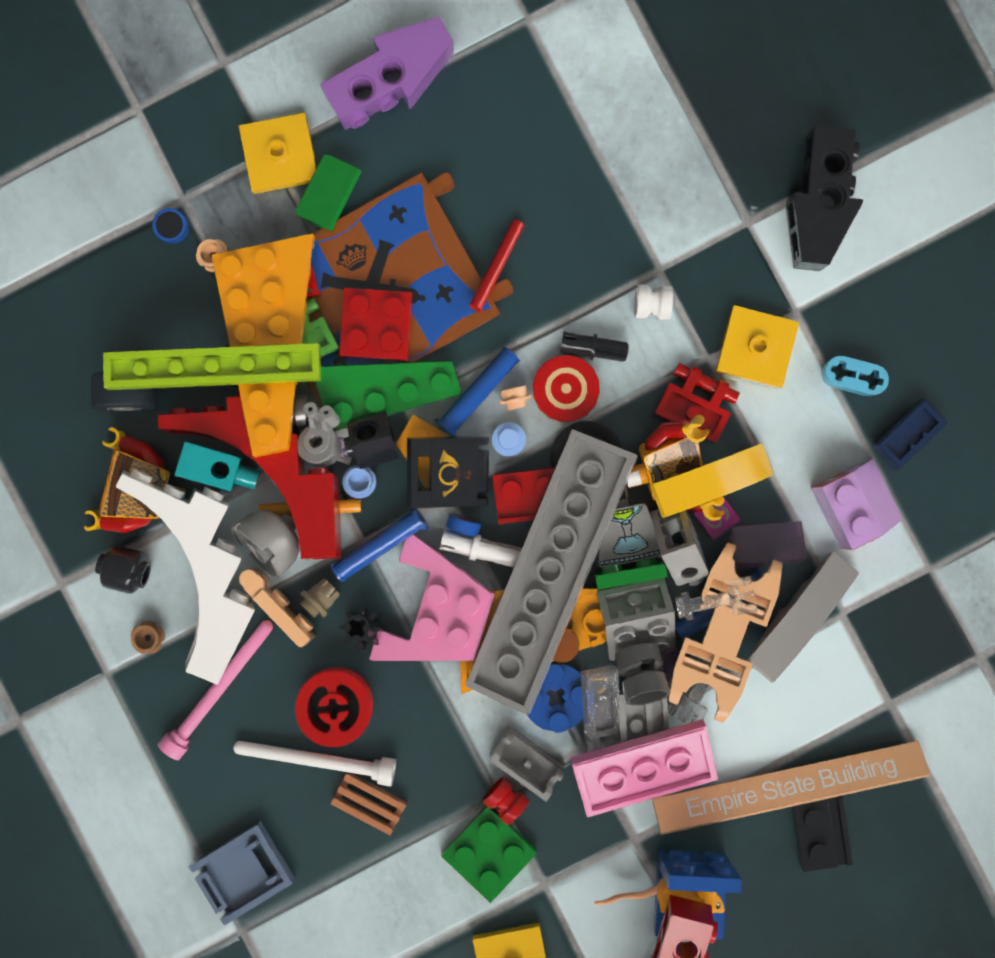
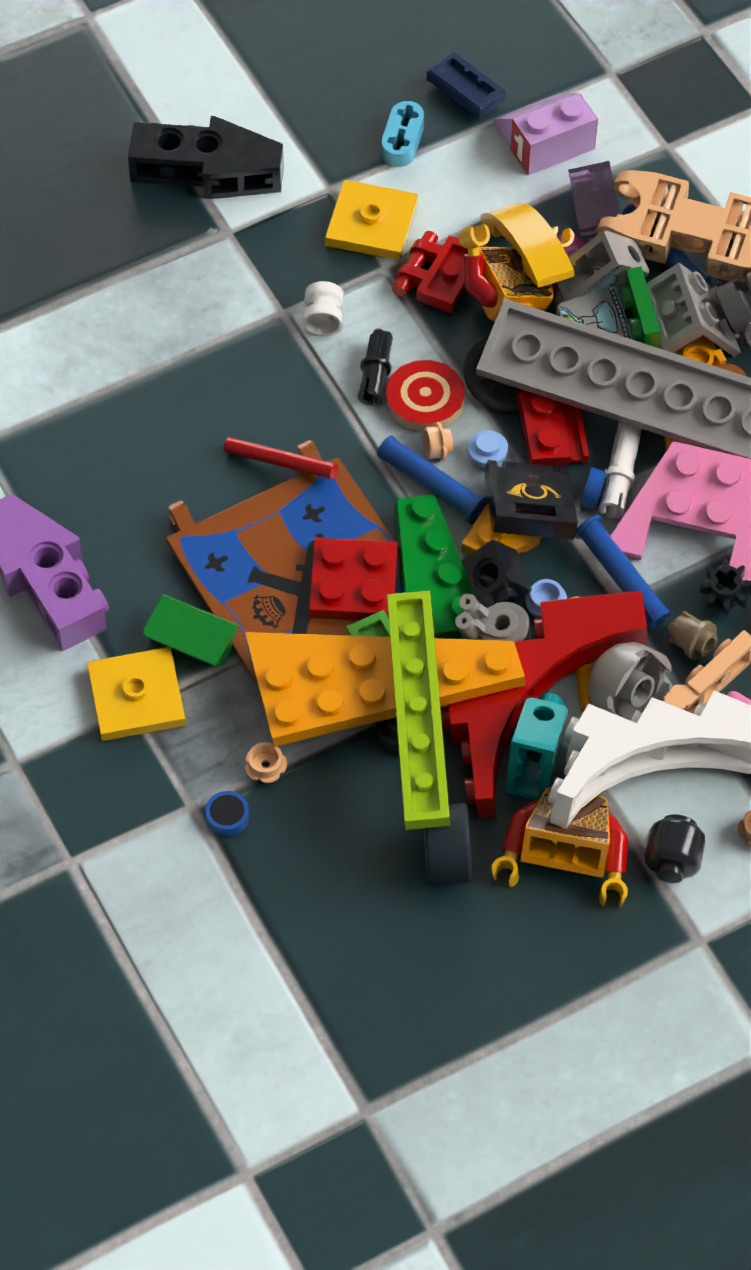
camera: 90 degrees left, 30 degrees down
clear hinge [675,576,758,621] -> none
light grey slope [746,551,859,683] -> none

